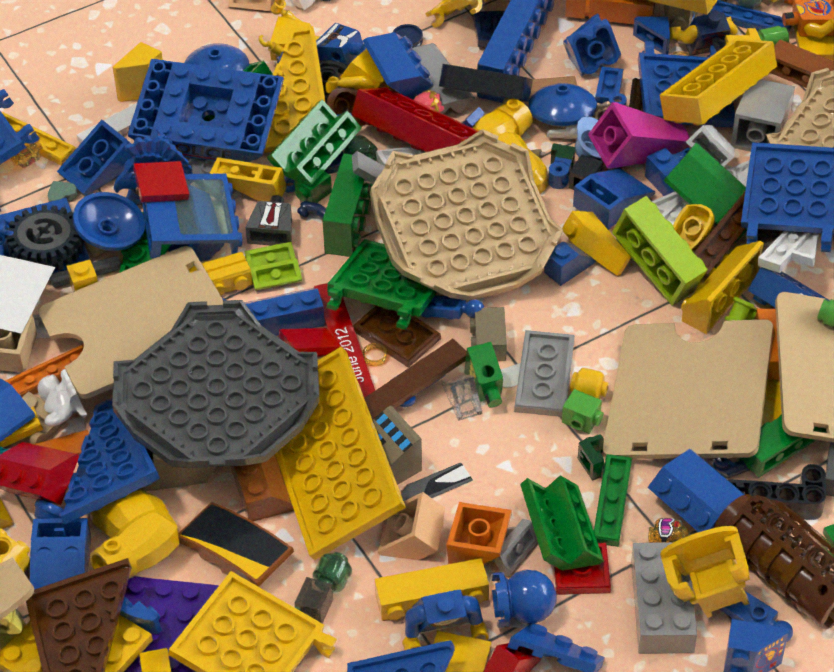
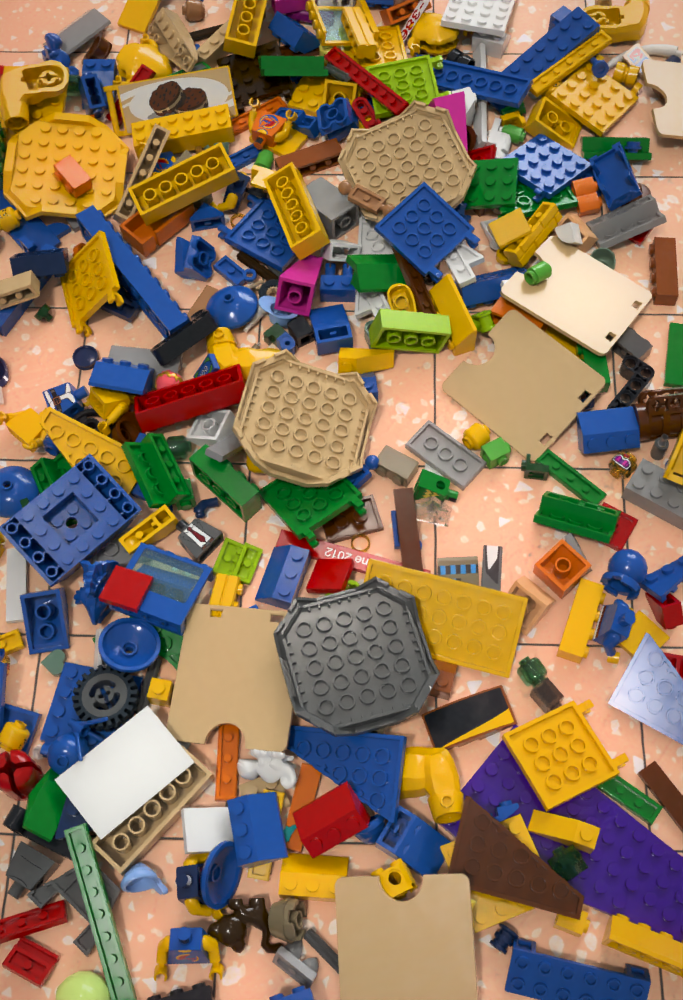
camera: 55 degrees left, 15 degrees up
none -> medium nougat plate [338,181,395,217]

